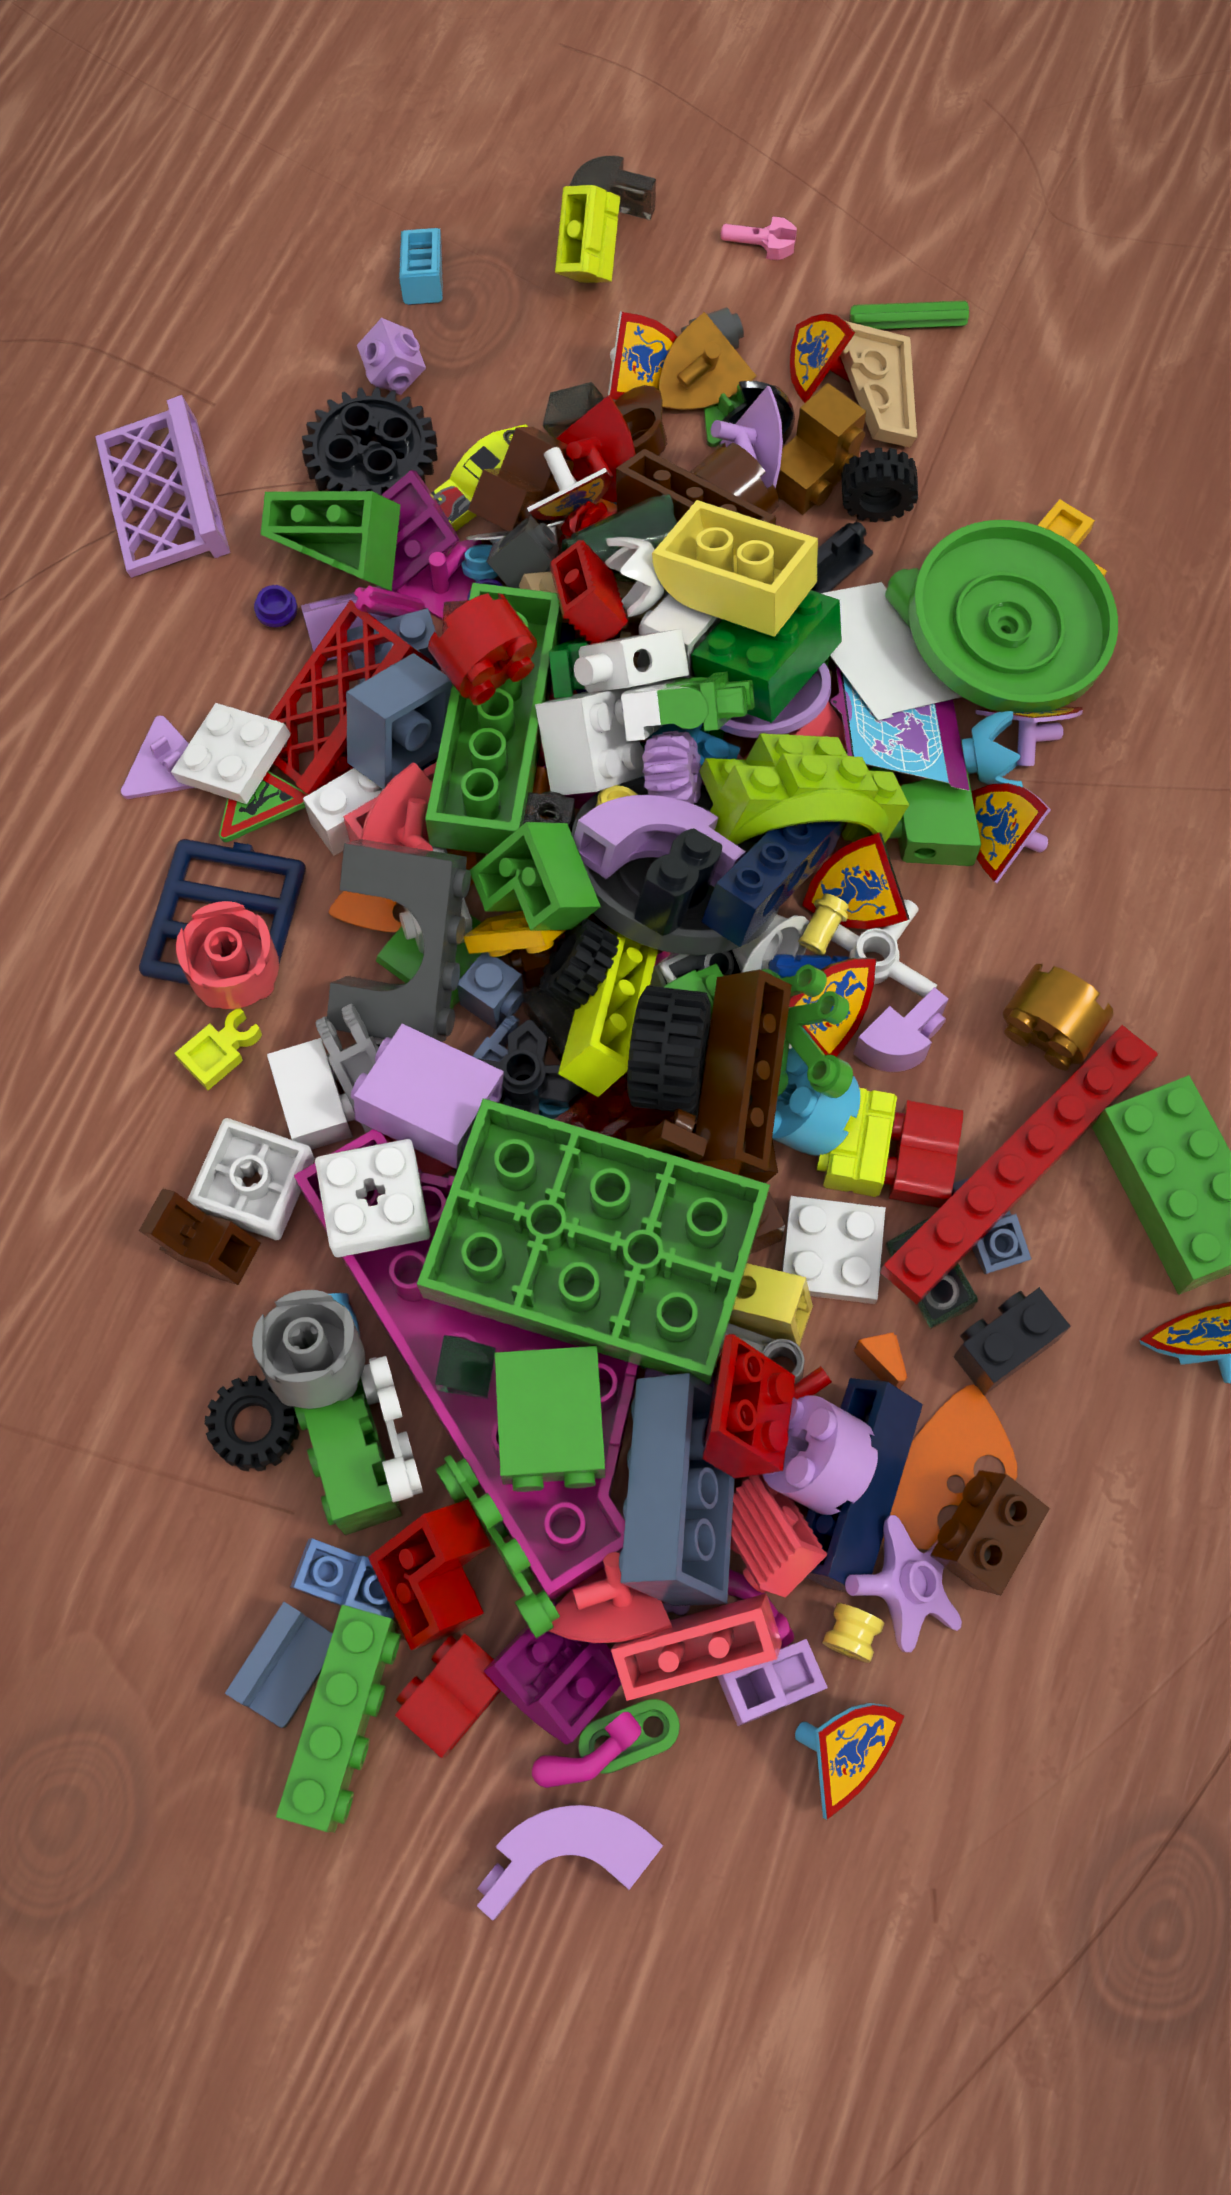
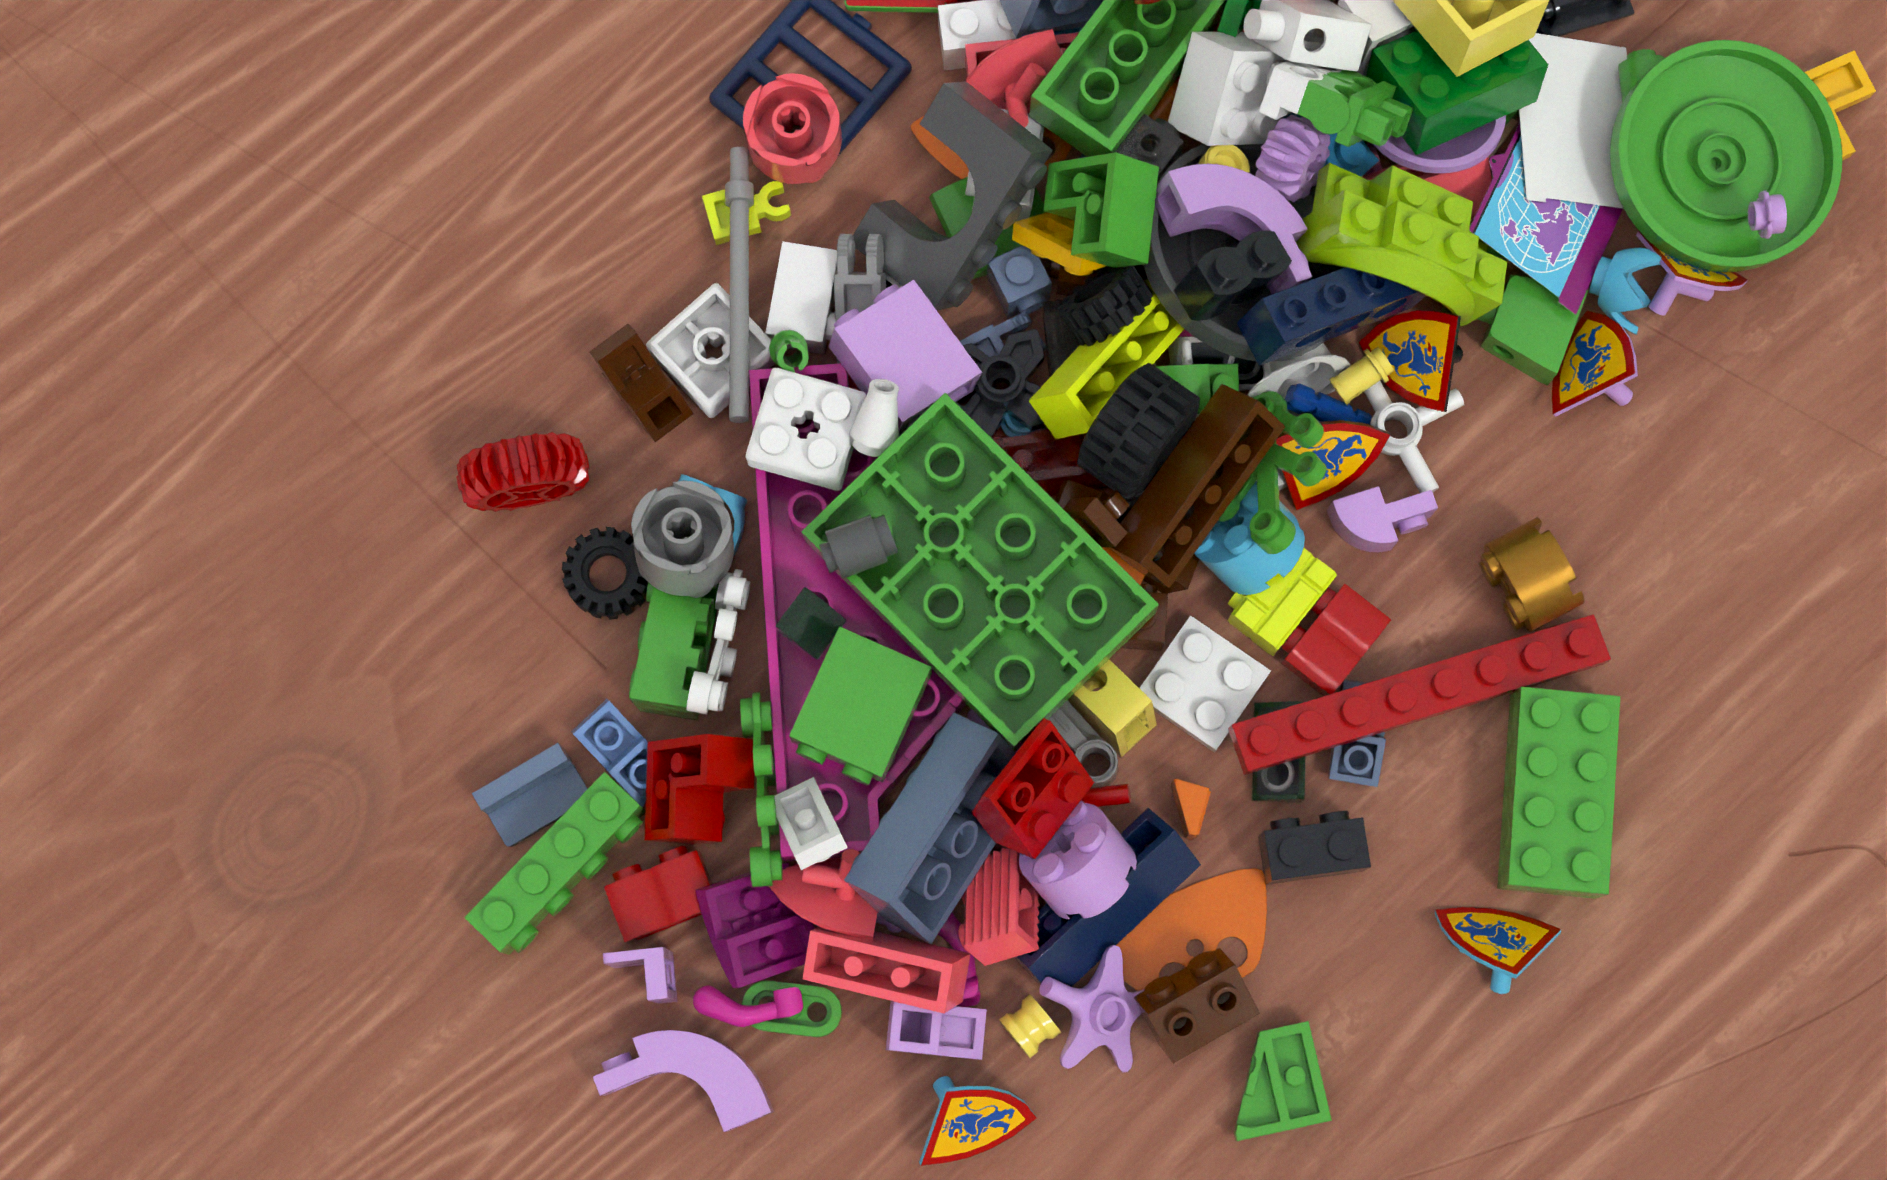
camera: 30 degrees right, 10 degrees up
none -> red gear [456,432,590,512]
none -> lavender panel [603,947,678,1004]
none -> light grey bar [725,147,754,423]
none -> bright green pin [769,329,809,372]
none -> white slope [775,777,848,870]
none -> dark grey brick [819,514,898,579]
none -> white cone [850,379,899,457]
none -> bright green wing [1234,1021,1332,1141]
none -> lavender plate [1748,191,1787,239]

